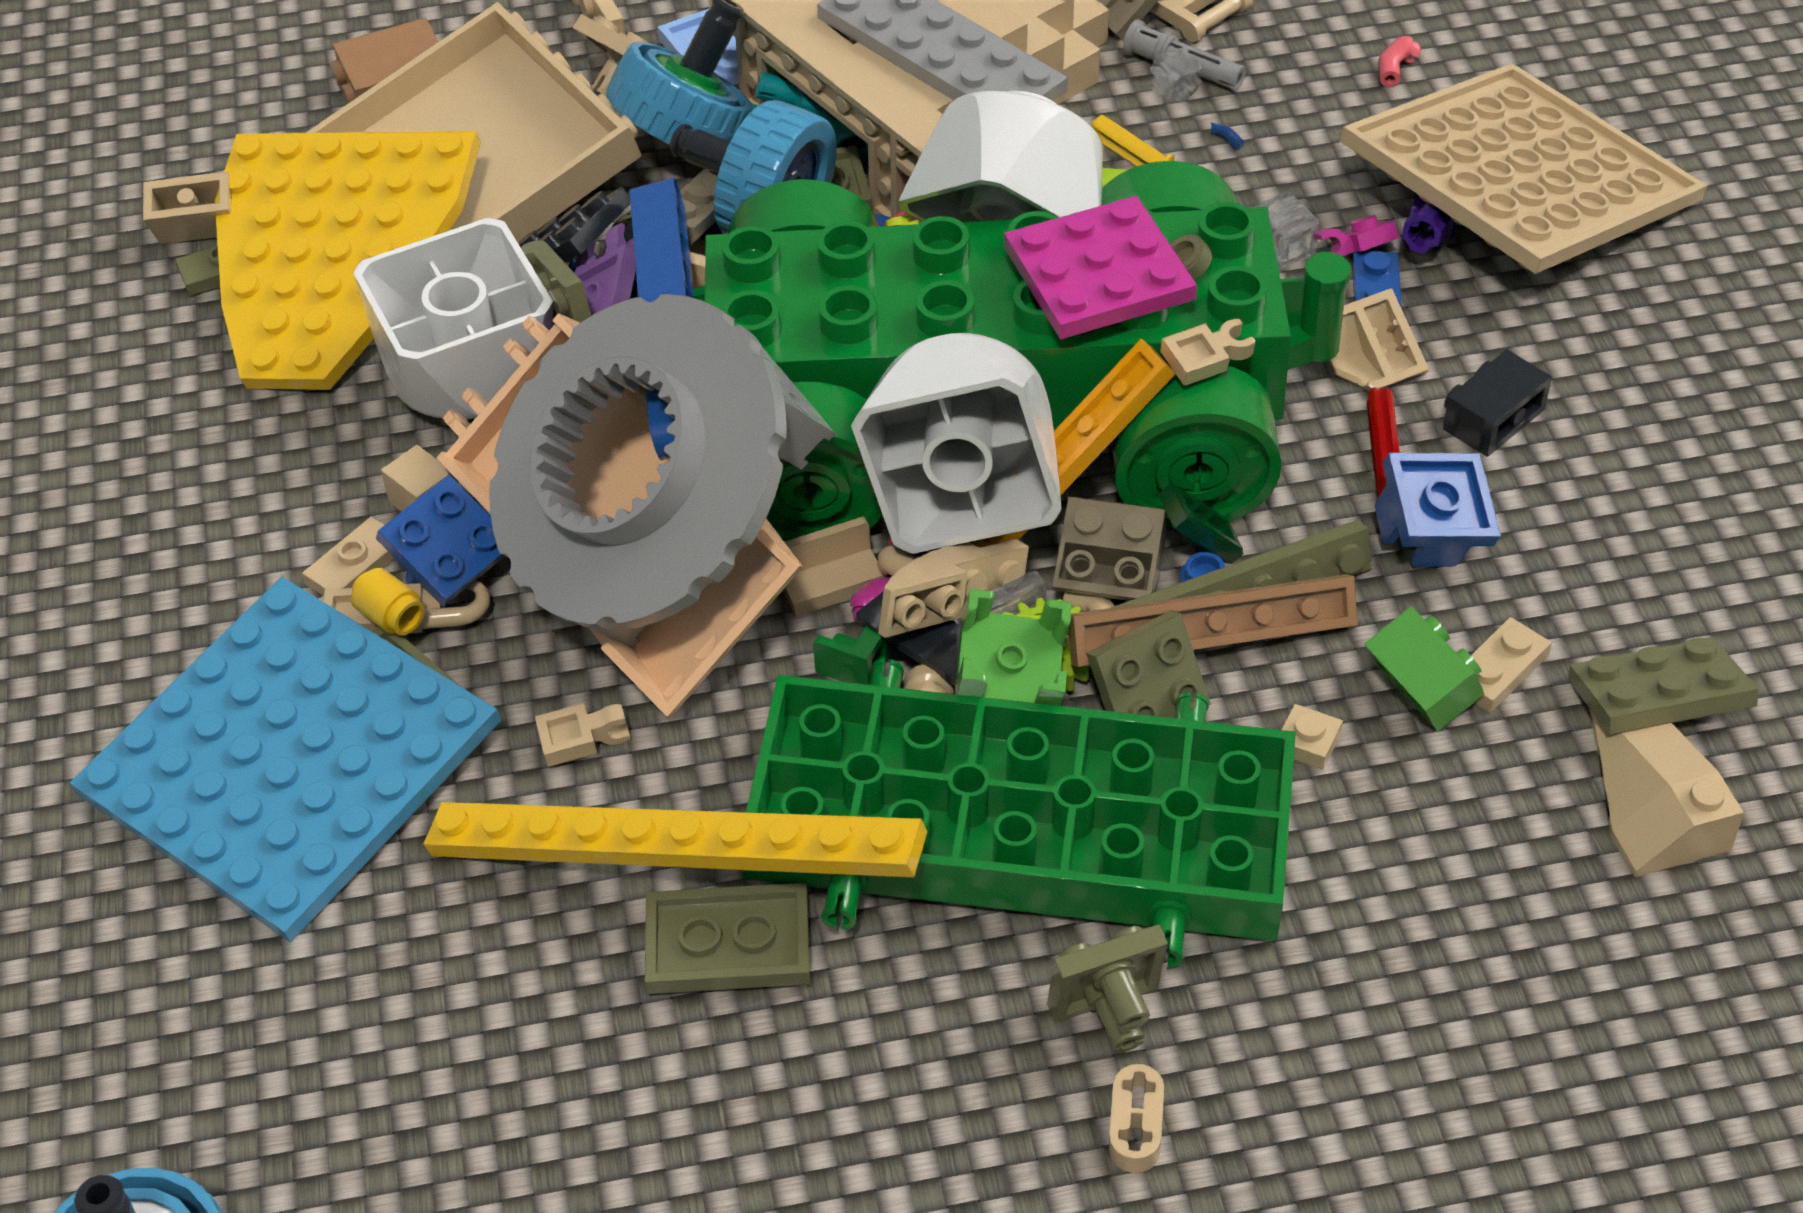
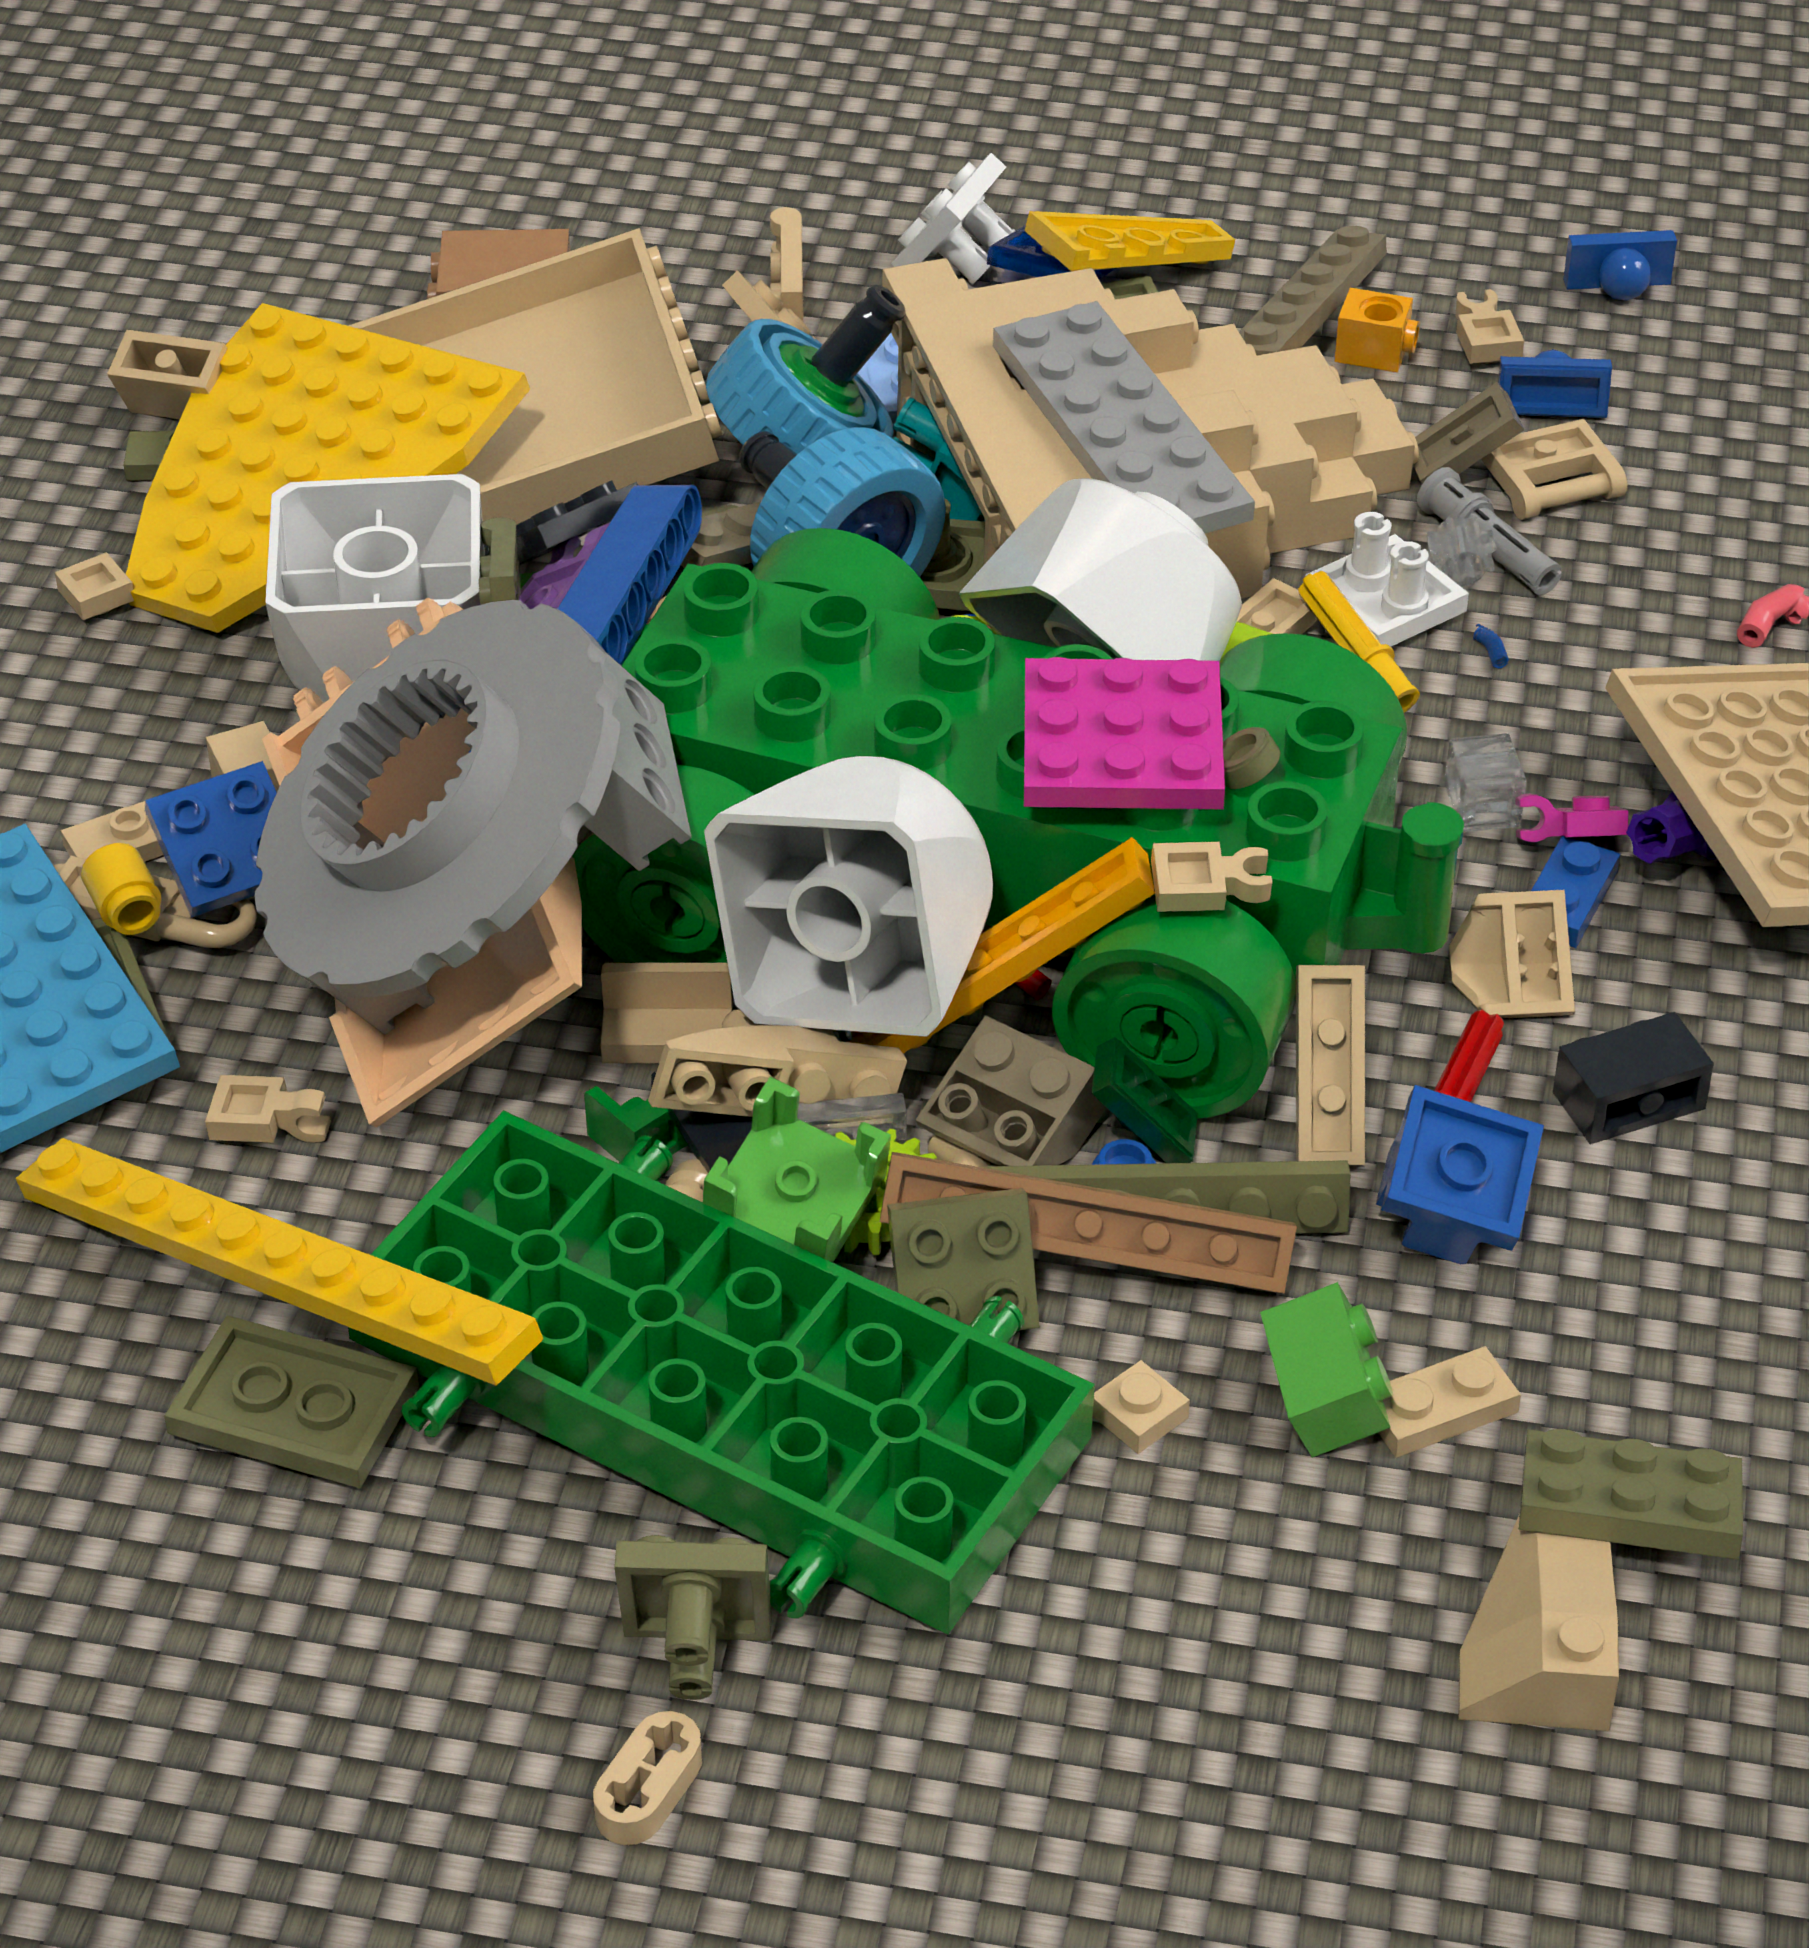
camera: 20 degrees right, 5 degrees down
none -> tan plate [55,552,134,620]
none -> tan plate [1296,965,1365,1165]
none -> white plate [1305,512,1469,646]

